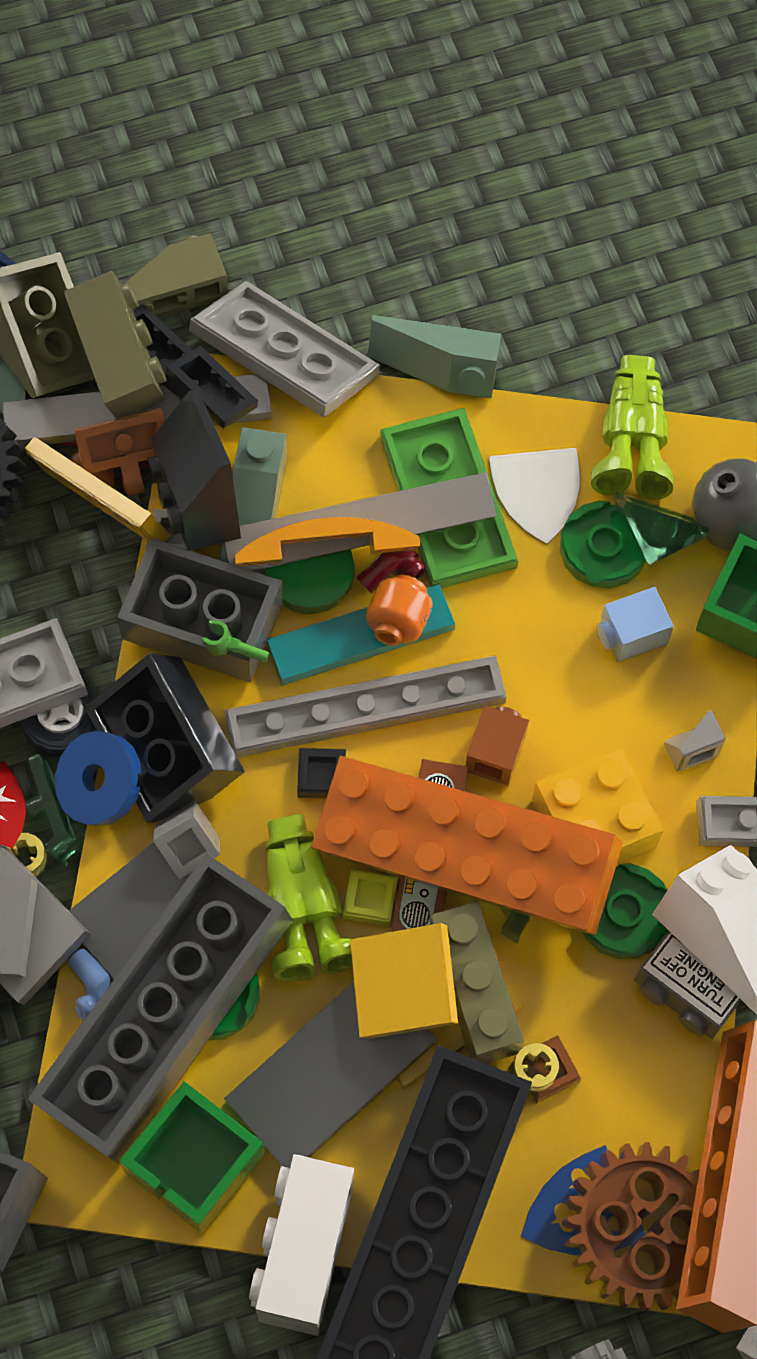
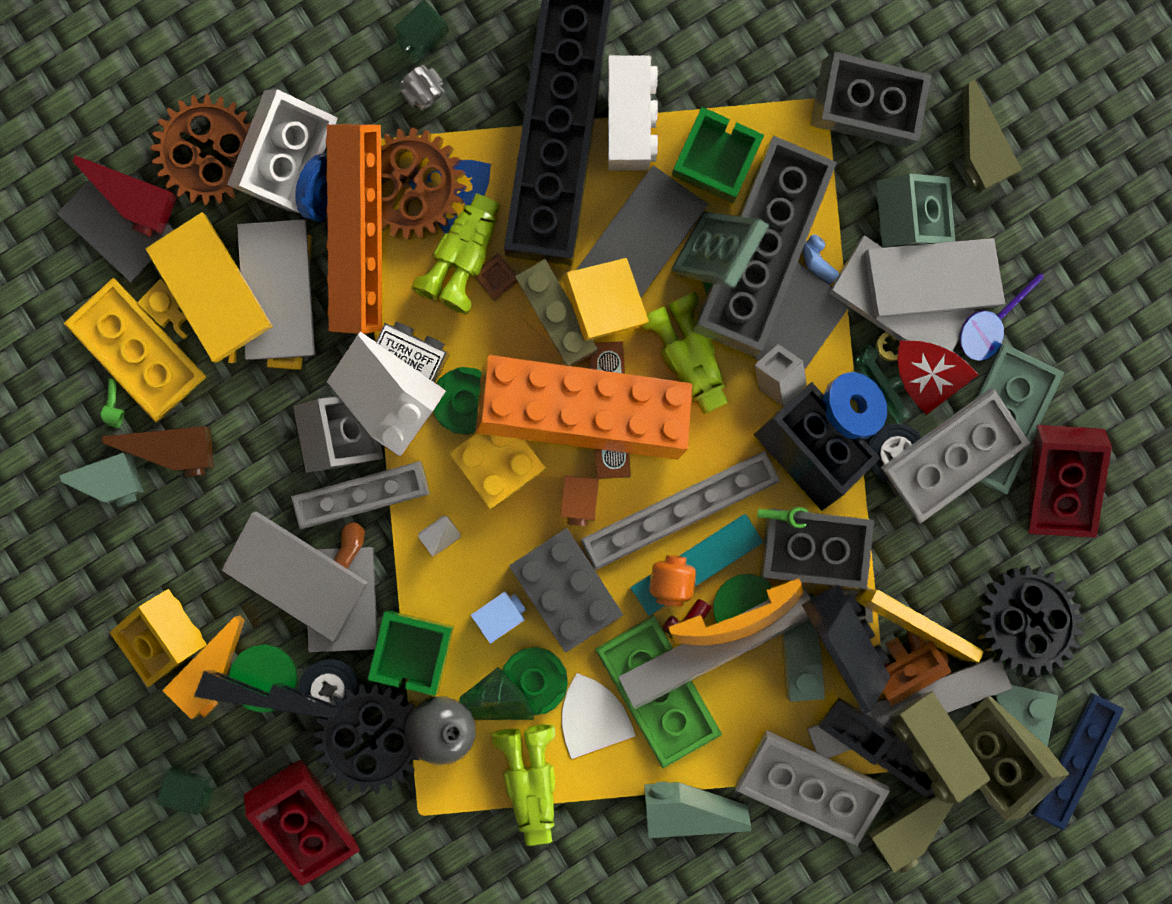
camera: 170 degrees right, 20 degrees up
black tile [297,748,346,798] -> none
neon yellow tile [343,869,398,927] -> none
light yellow bush [513,1043,559,1092] -> none
none -> lime piece [411,193,500,315]
none -> dark grey brick [509,528,623,653]
none -> sand green tile [671,212,769,288]

